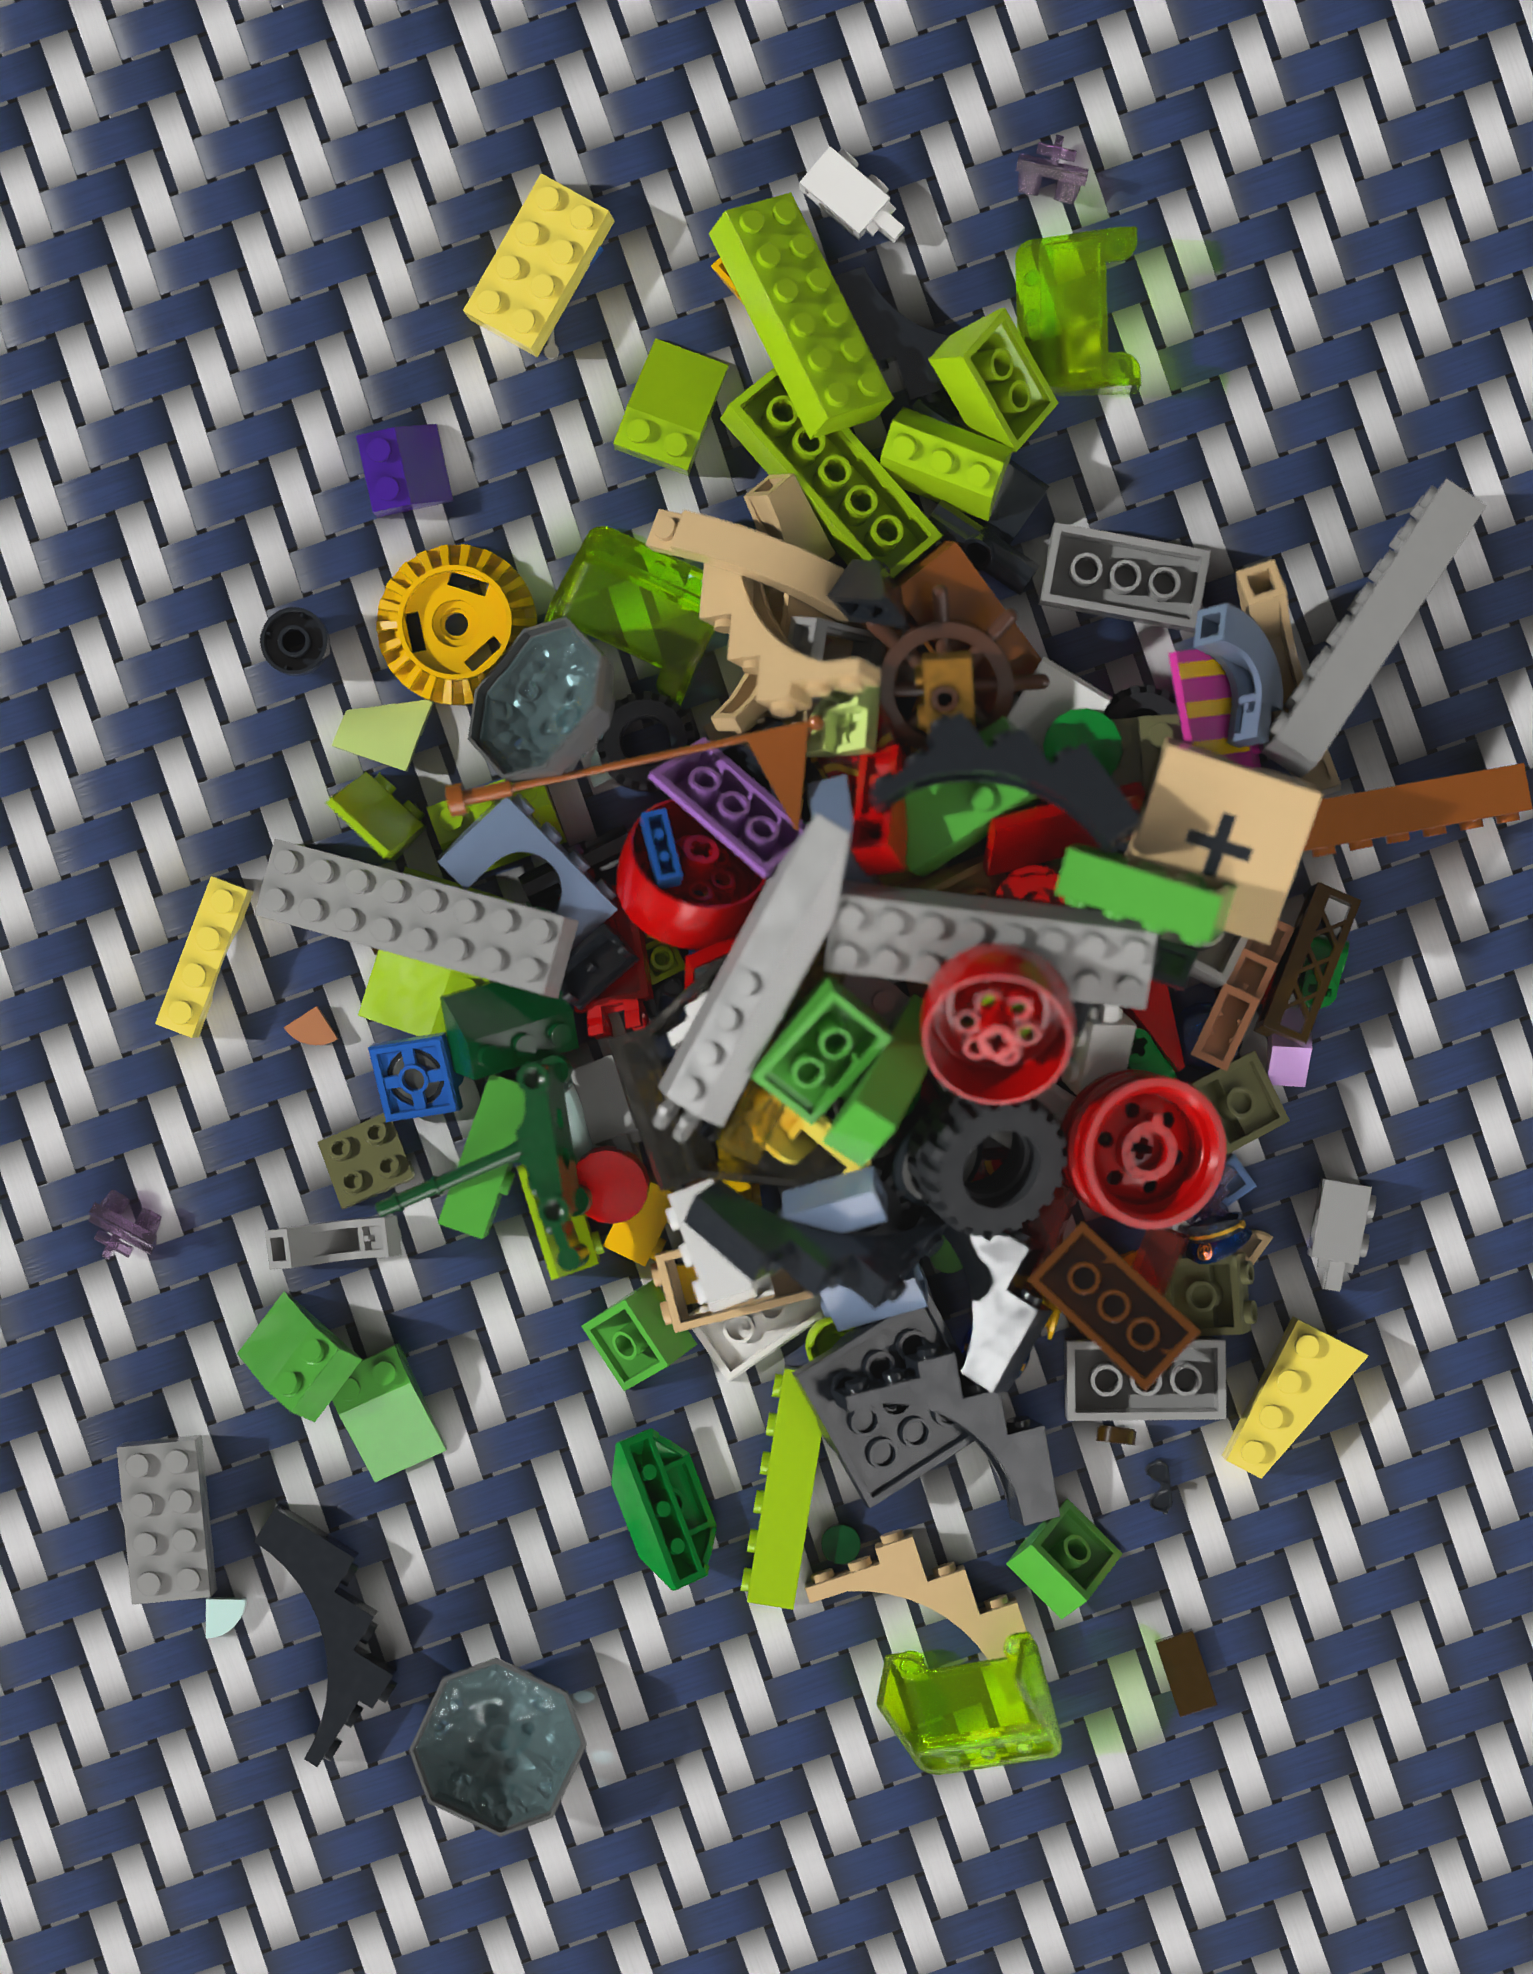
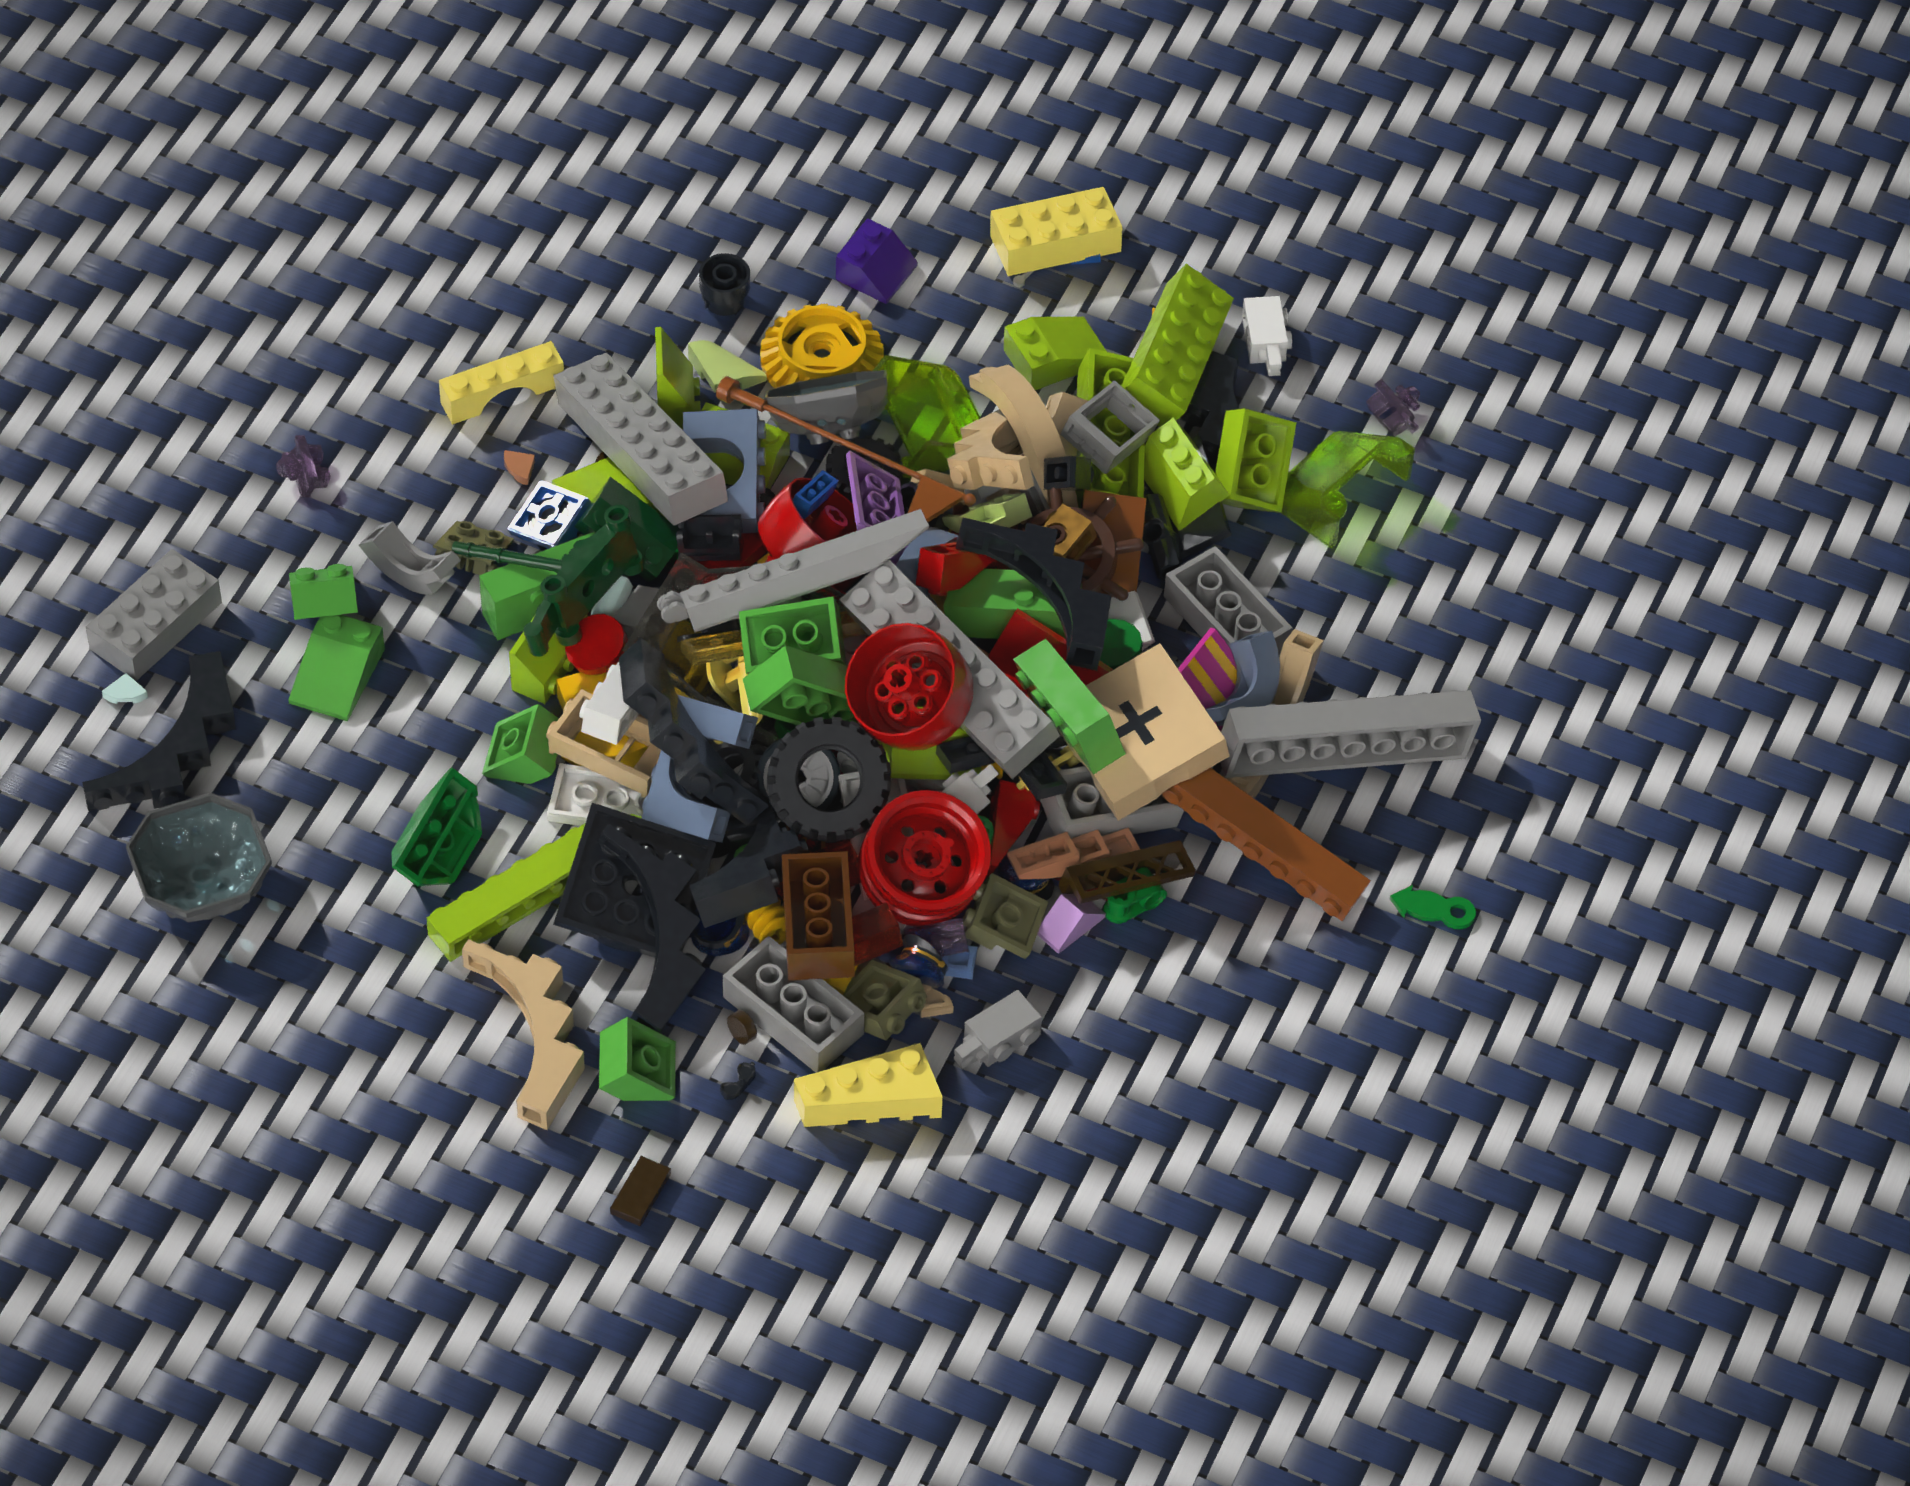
camera: 45 degrees right, 35 degrees down
dark green tile [821,1523,860,1564] -> none
clear neon green windscreen [876,1631,1063,1775] -> none
none -> light grey window [1061,380,1160,474]

